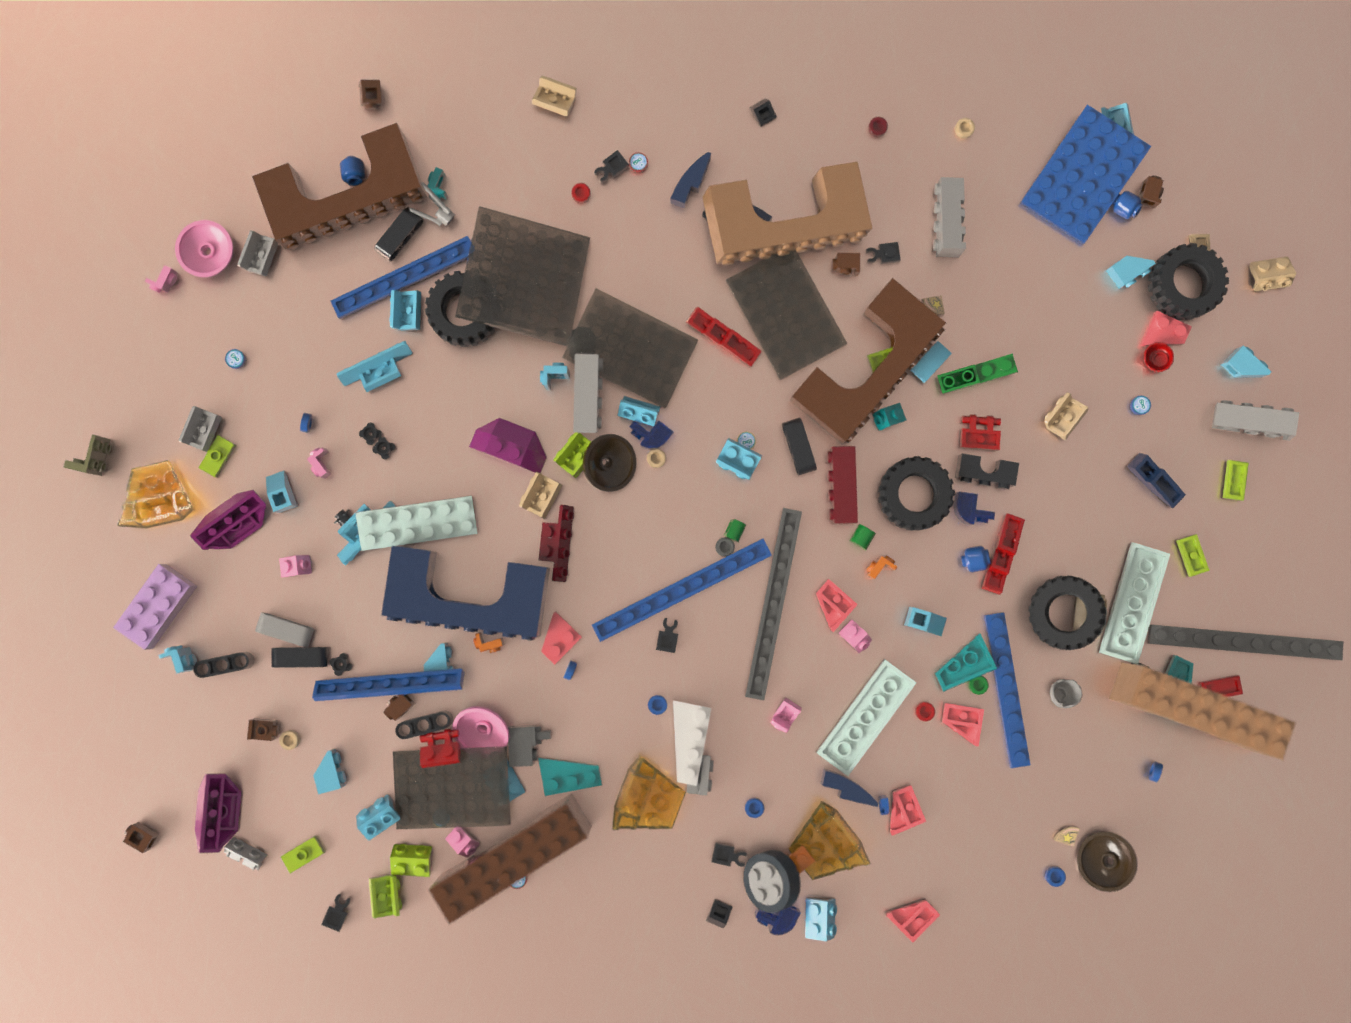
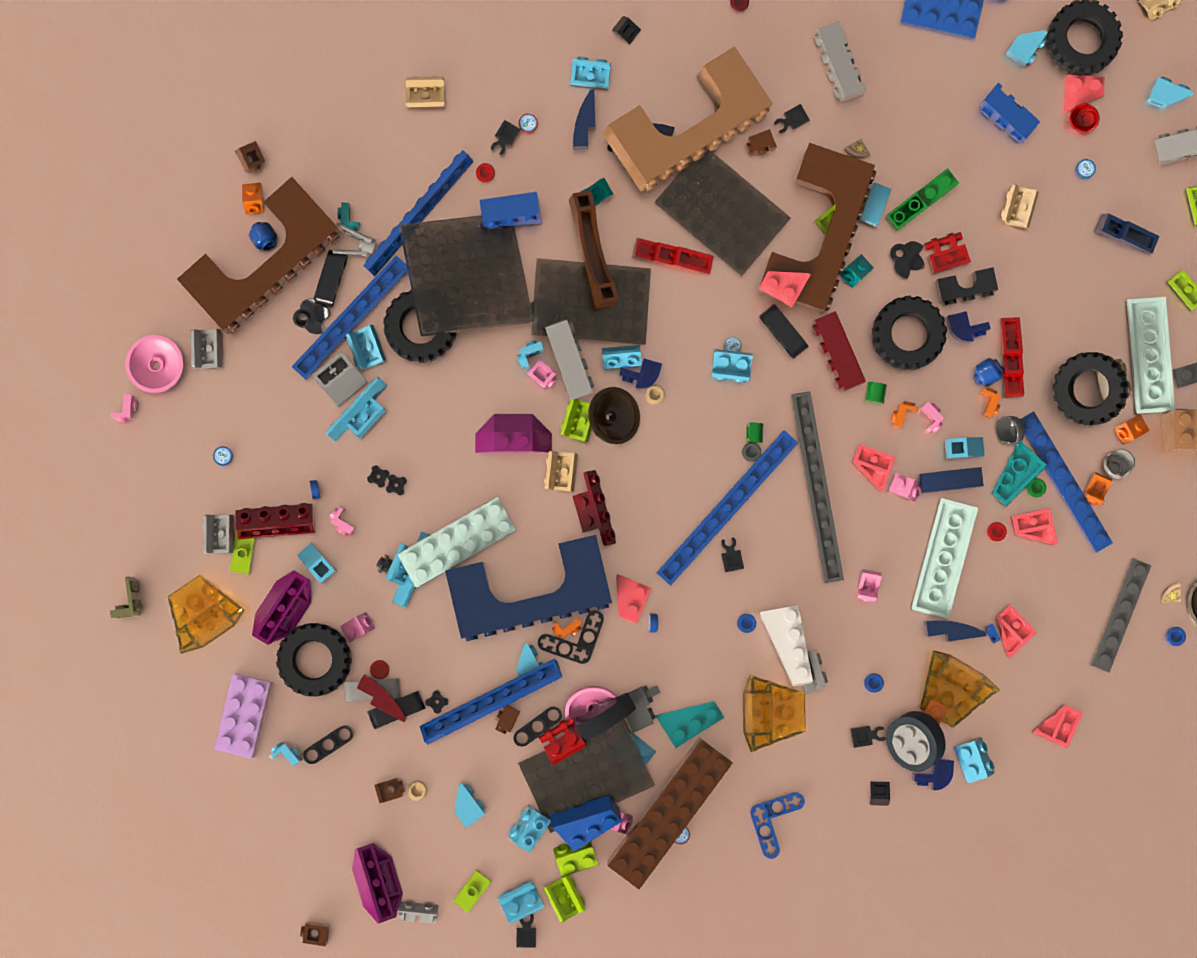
camera: 25 degrees left, 0 degrees up
none -> dark red brick [235,503,315,540]
none -> orange bracket [242,183,264,214]
none -> black tyre [276,623,352,697]
none -> black plate [293,298,330,334]
none -> light grey slope [312,351,368,407]
none -> dark red slope [357,674,407,722]
none -> blue plate [363,150,473,276]
none -> red tile [370,660,390,679]
none -> blue wedge [480,192,543,228]
none -> medium azure bracket [498,882,545,924]
none -> bright pink bracket [527,359,557,389]
none -> black beam [538,610,604,664]
none -> blue wedge [550,796,622,851]
none -> reddish brown arch [569,190,619,309]
none -> medium azure bracket [570,57,611,89]
none -> black slope [575,692,636,741]
none -> teal bracket [580,178,613,206]
none -> blue beam [750,792,805,859]
none -> coral wing [758,271,811,307]
none -> black plate [890,241,925,279]
none -> dark blue slope [920,467,984,493]
none -> bright pink bracket [921,402,944,433]
none -> blue wedge [979,82,1040,142]
none -> orange bracket [980,387,1001,419]
none -> dark grey hair [996,416,1025,445]
none -> orange bracket [1084,472,1113,505]
none -> dark grey plate [1091,558,1151,673]
none -> orange bracket [1115,414,1150,444]

